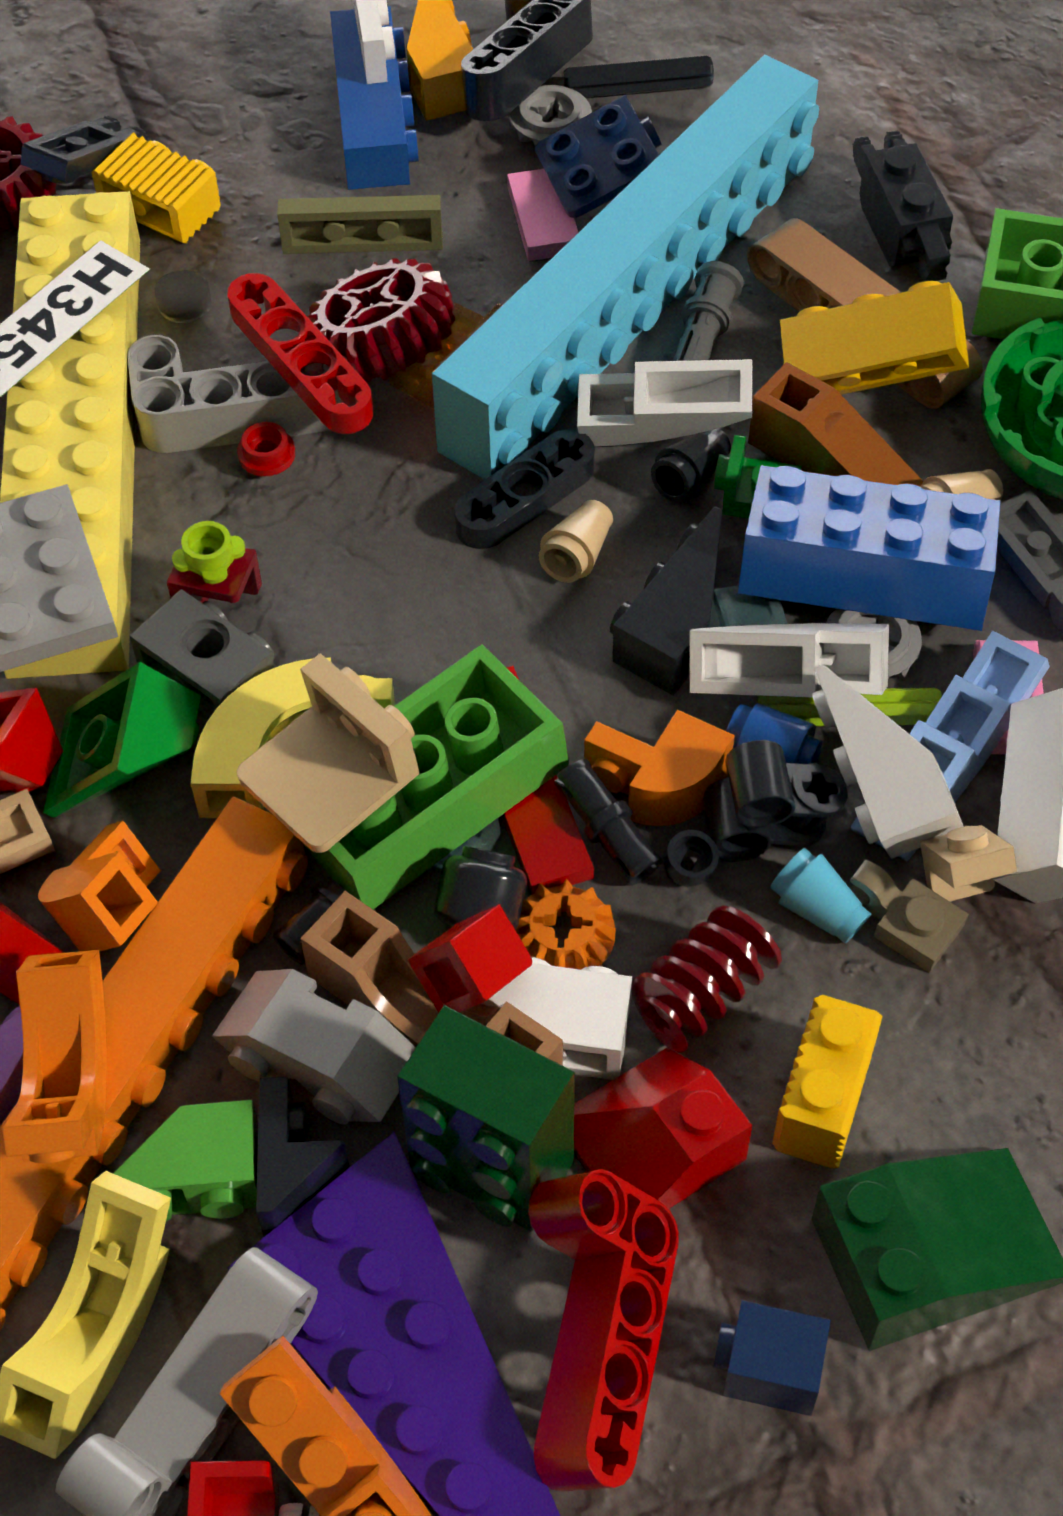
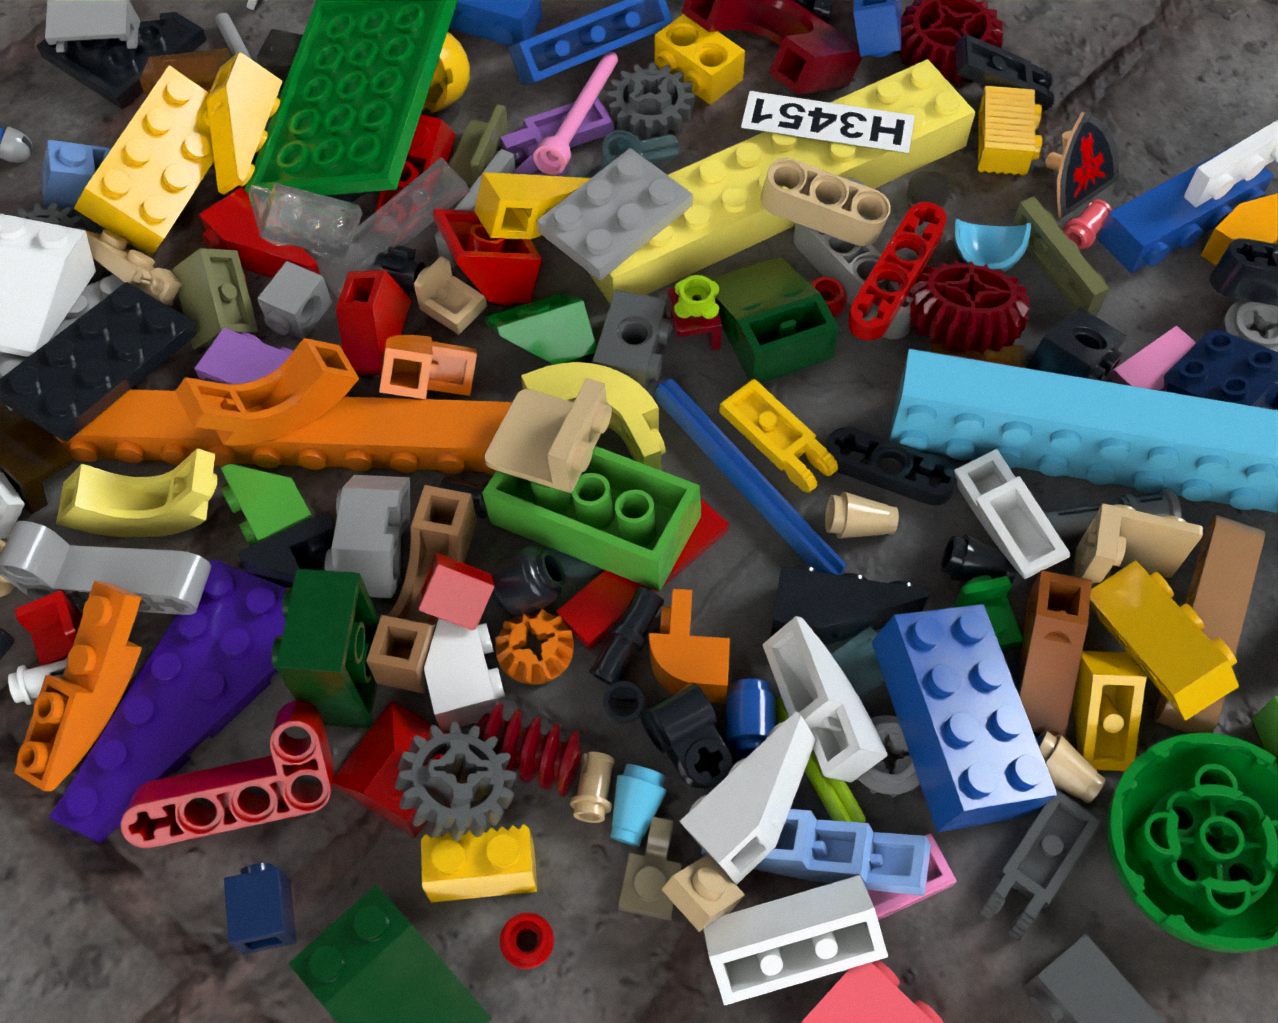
camera: 65 degrees right, 5 degrees up
none -> dark grey gear [395,722,516,841]
none -> red plate [499,912,554,970]
none -> tan pin [570,752,615,823]
none -> blue axle [654,379,846,575]
none -> dark green slope [710,256,839,383]
none -> yellow hinge [719,379,839,493]
none -> tan beam [760,158,891,246]
none -> medium azure helmet [954,219,1031,272]
none -> black brick [1026,307,1127,381]
none -> shield [1045,112,1120,219]
none -> coral pin [1063,199,1112,250]
none -> tan bracket [1072,503,1203,589]
none -> yellow slope [1072,651,1147,771]

